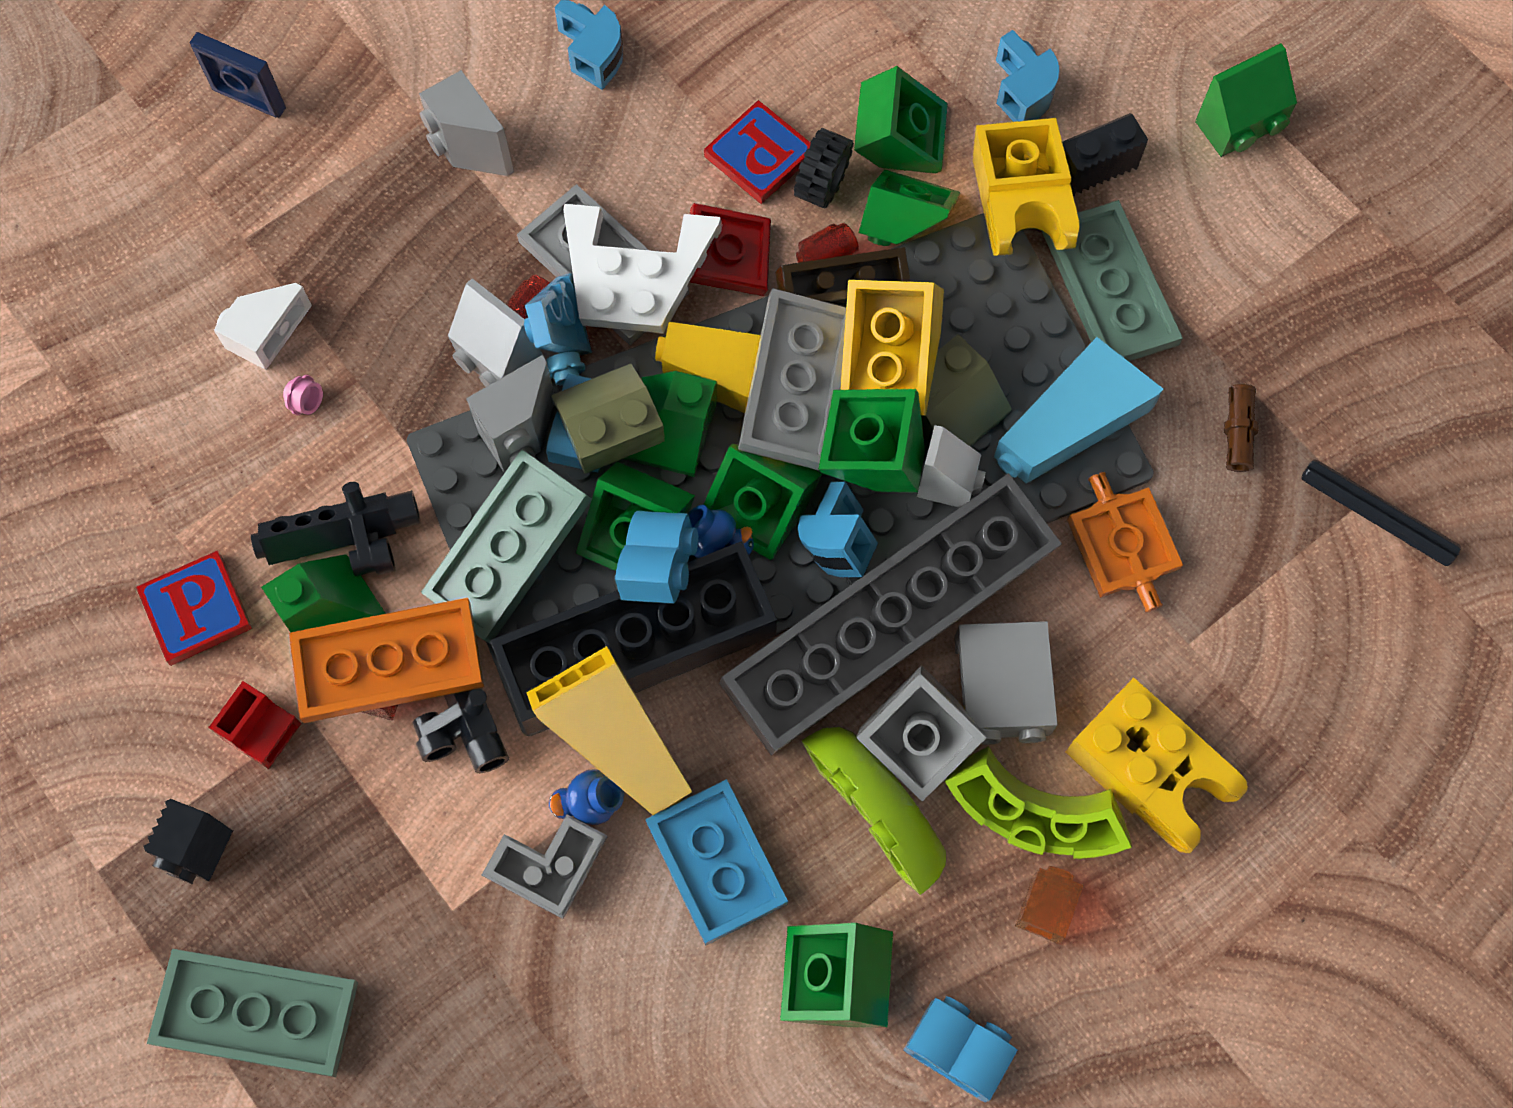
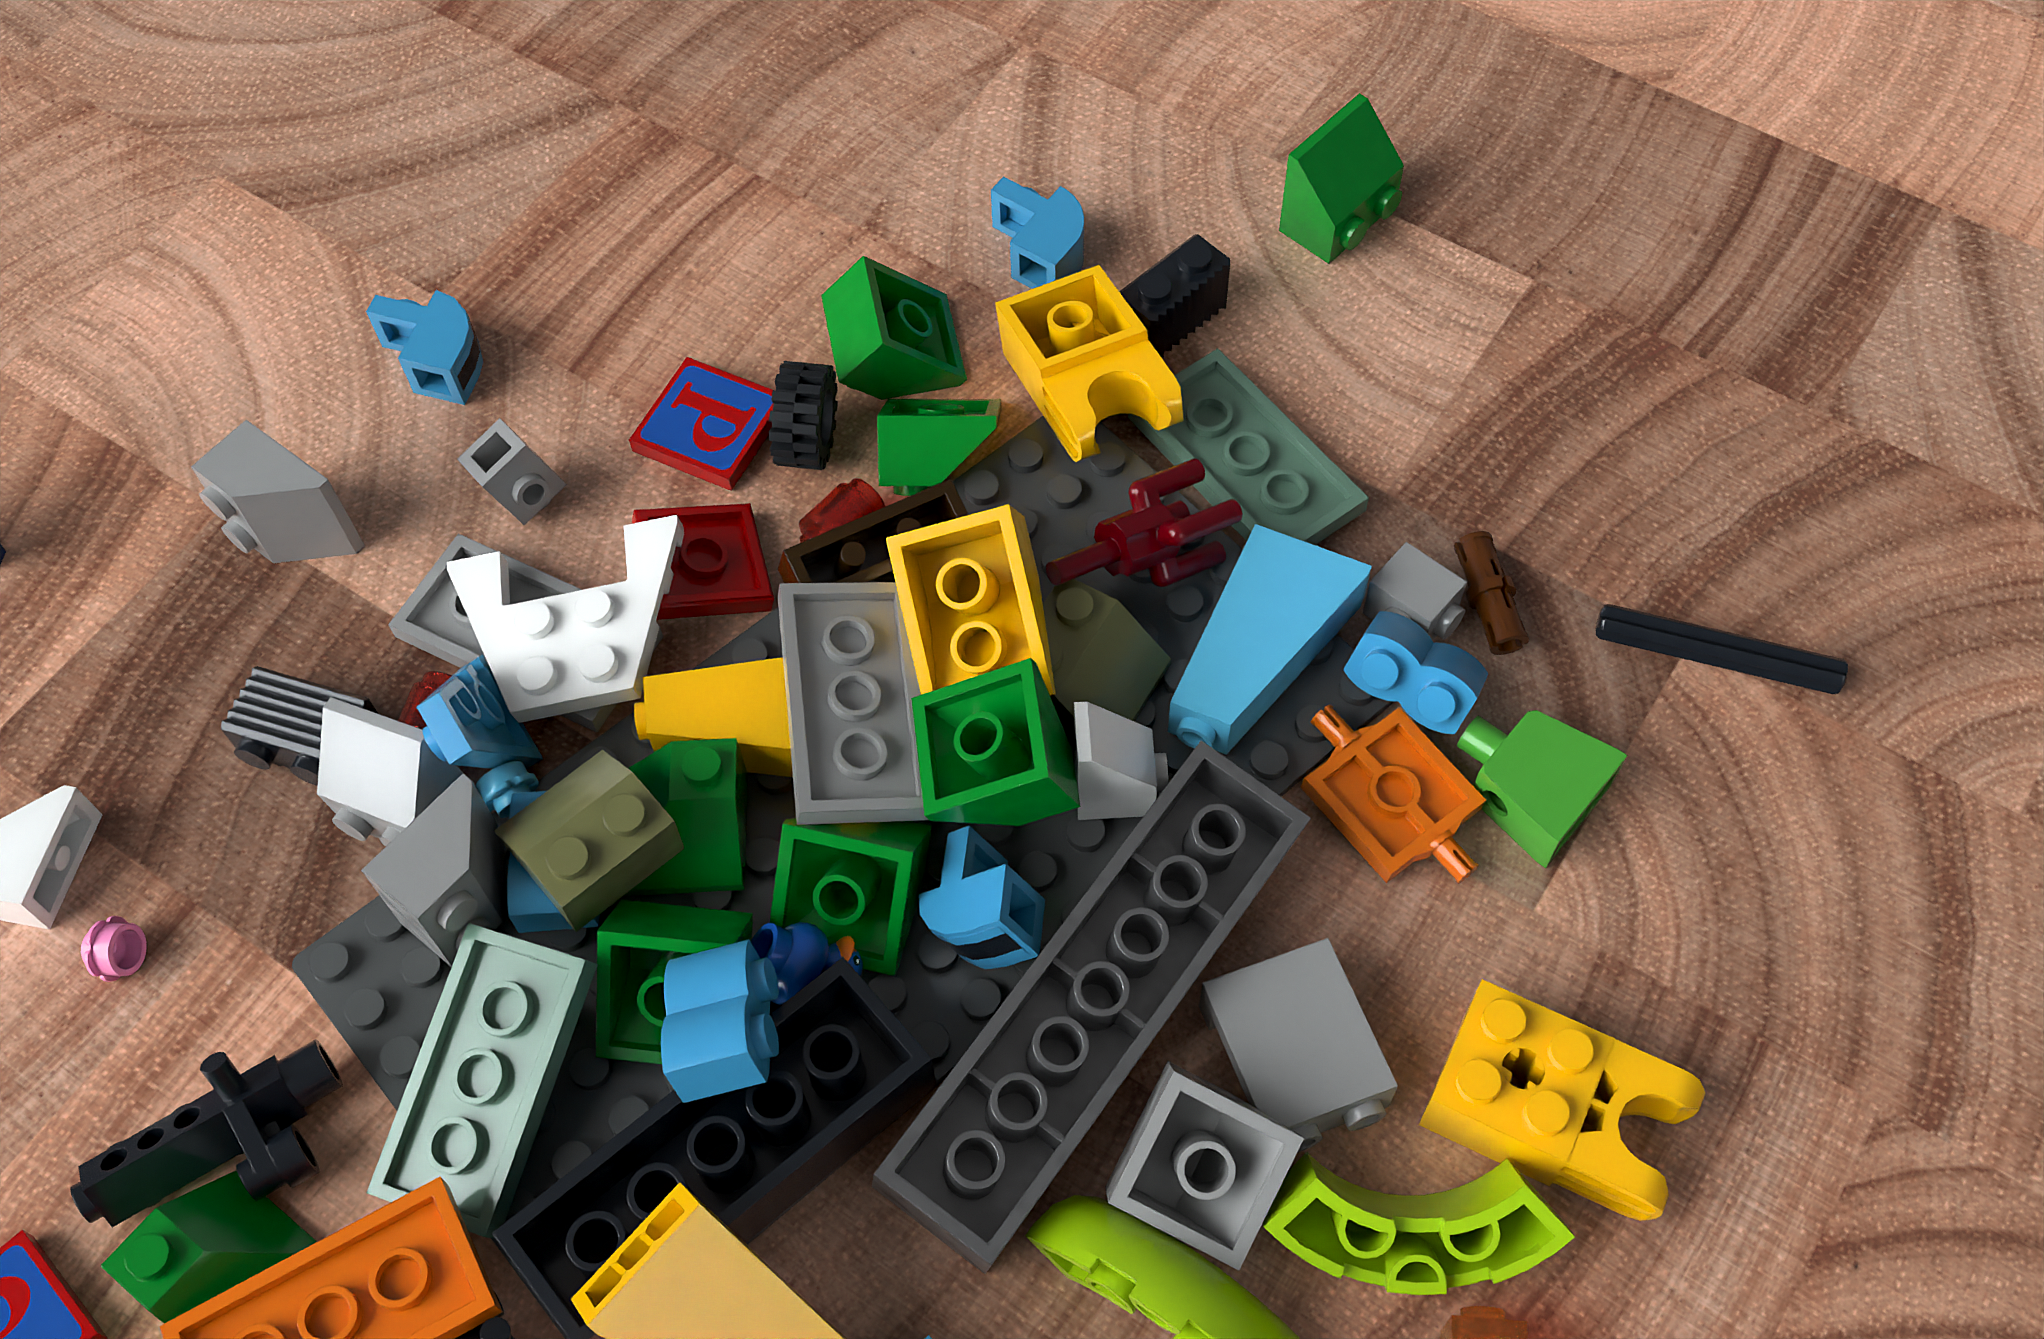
camera: 15 degrees left, 10 degrees down
none -> black brick [221,666,378,786]
none -> light grey brick [457,418,567,525]
none -> dark red plant [1046,458,1243,587]
none -> dark azure brick [1343,611,1488,734]
none -> light grey brick [1363,541,1467,641]
none -> bright green torso [1457,710,1628,868]

